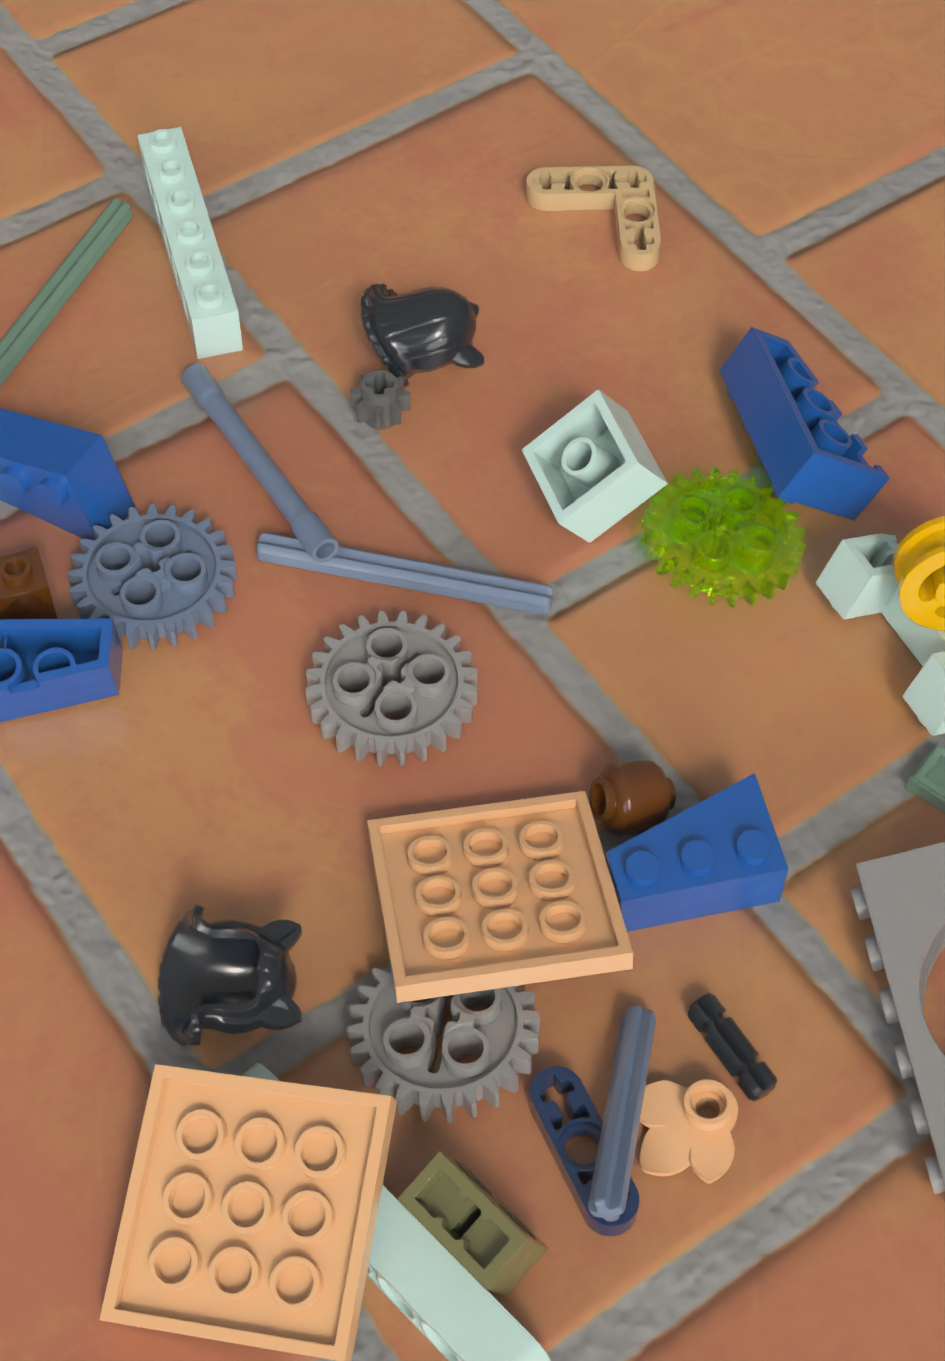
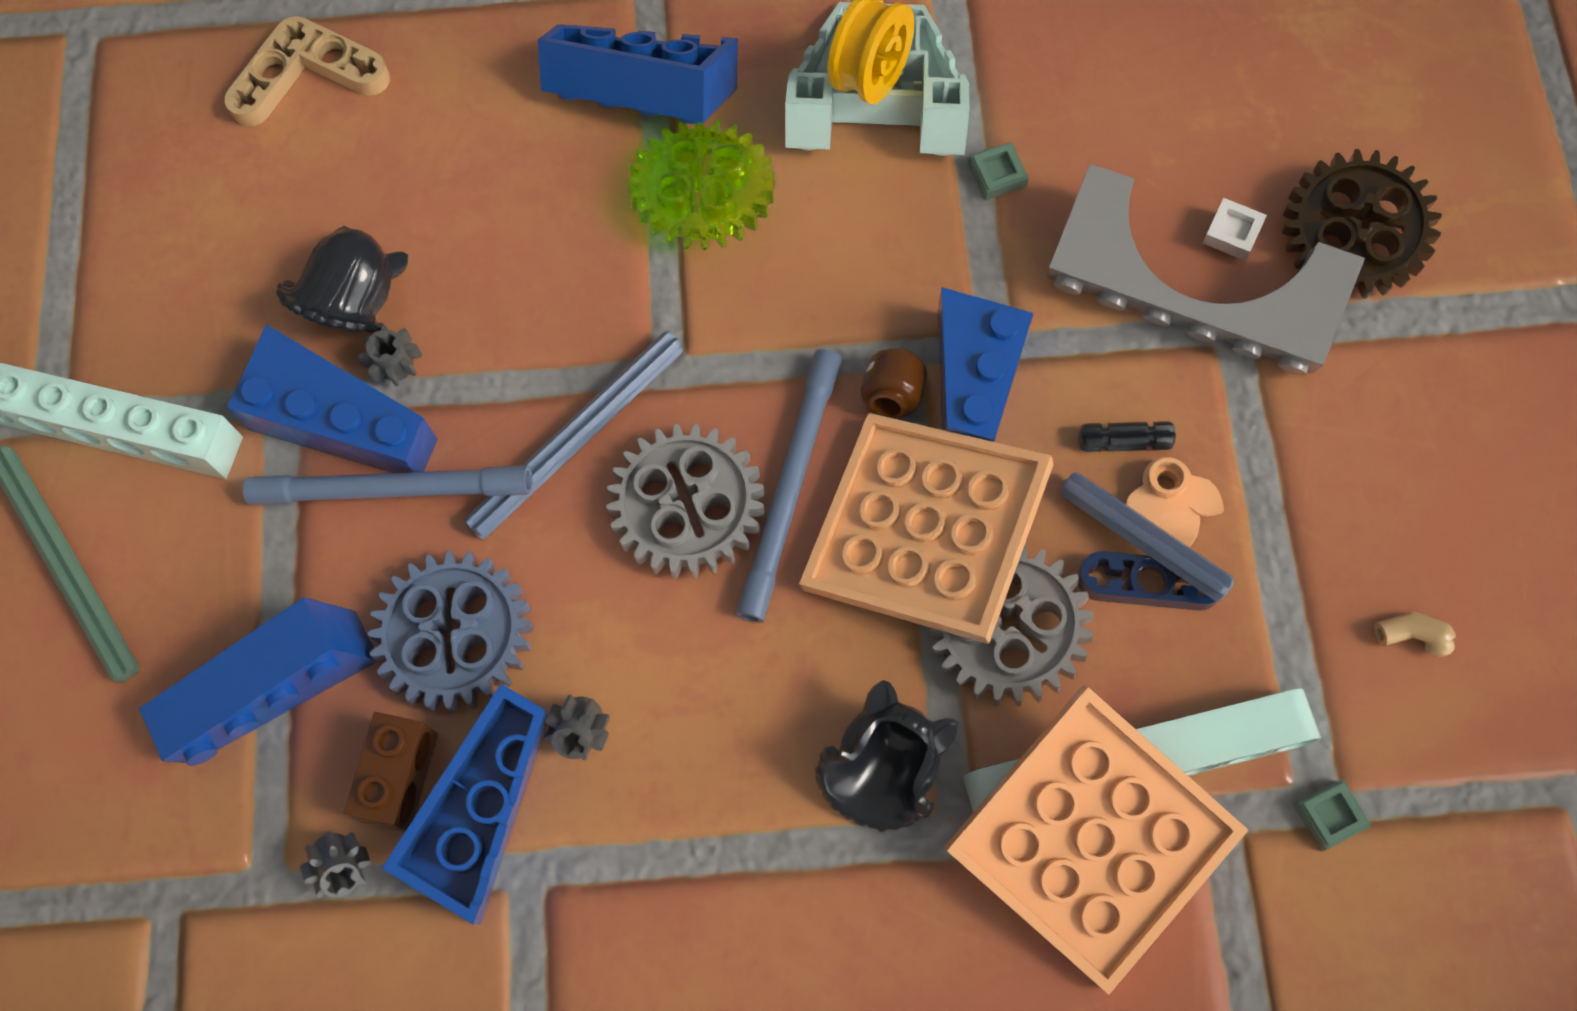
camera: 55 degrees left, 15 degrees up
olive brick [397,1151,548,1297] -> none
light aqua brick [522,389,668,543] -> none
none -> blue wedge [227,324,437,473]
none -> dark grey gear [544,695,610,760]
none -> sand blue piece [735,349,842,623]

